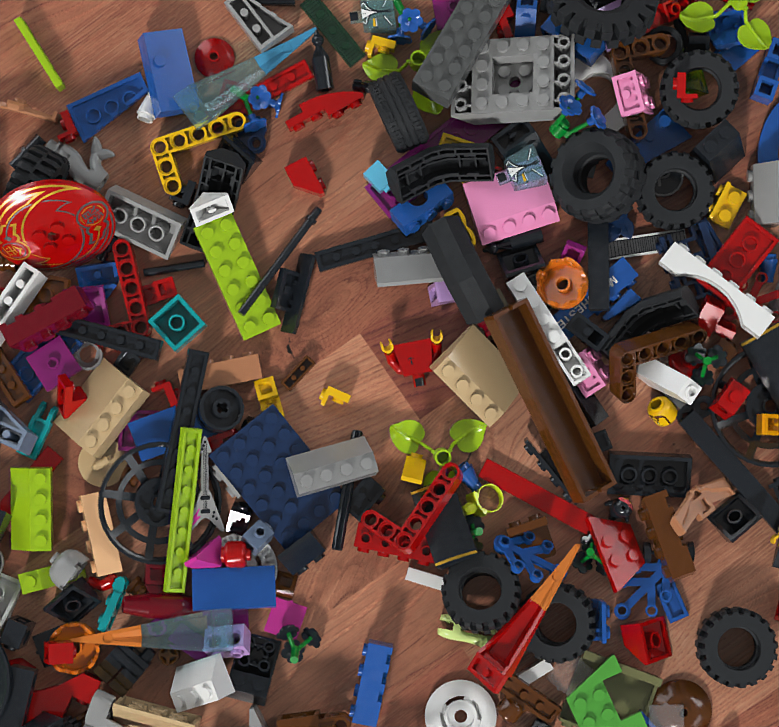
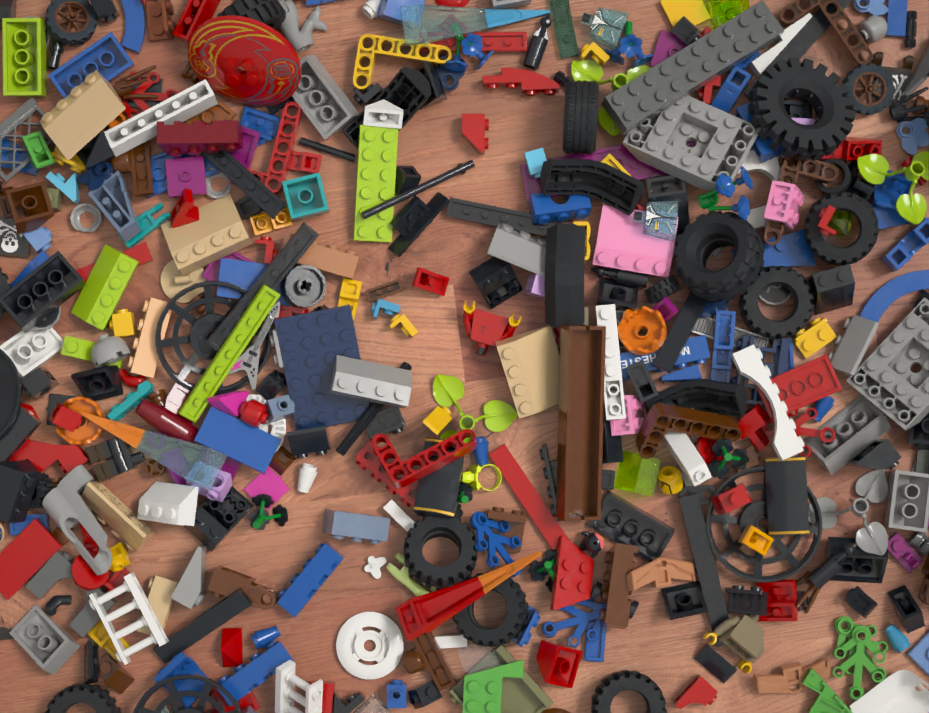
camera: 20 degrees right, 0 degrees up
none -> yellow brick [110,309,137,338]
none -> light orange slope [249,207,293,237]
none -> white cone [297,463,318,493]
none -> sand blue wedge [322,509,390,544]
none -> white piece [364,556,387,579]
none -> dark azure bracket [371,299,401,319]
none -> black panel [395,166,421,195]
none -> red slope [412,267,450,296]
none -> black slope [469,257,523,309]
none -> clear neon green slope [614,450,662,497]
none -> black tyre [644,275,682,305]
none -> blue slope [710,310,736,383]

